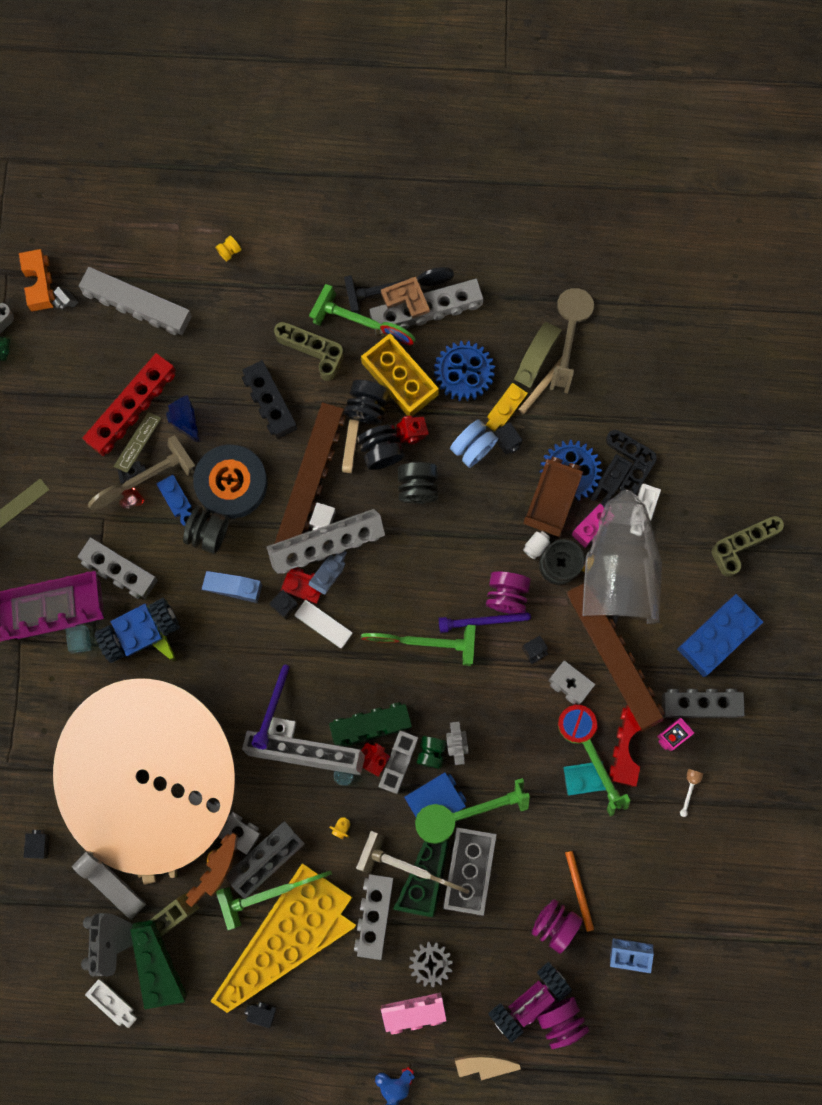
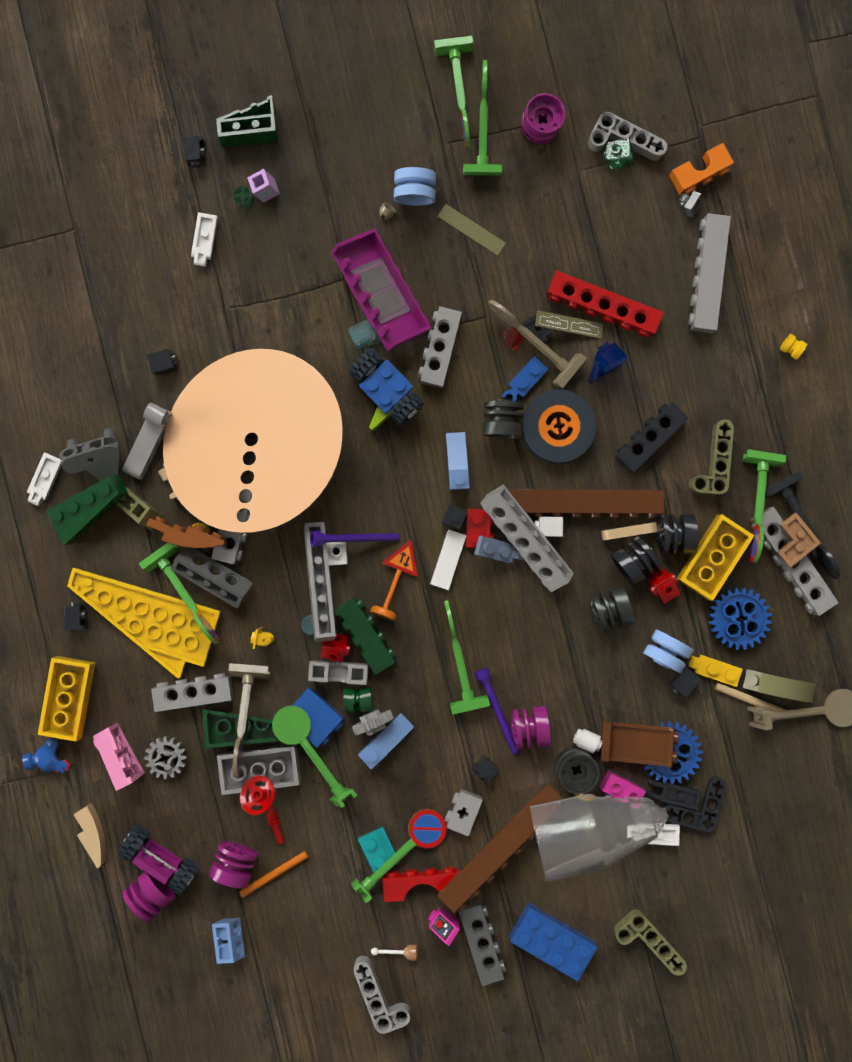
camera: 70 degrees right, 10 degrees up
none -> yellow brick [38,656,95,741]
none -> red dish [240,775,284,844]
none -> light grey beam [353,956,410,1034]
none -> medium blue slope [358,713,414,769]
none -> orange piece [370,540,418,621]

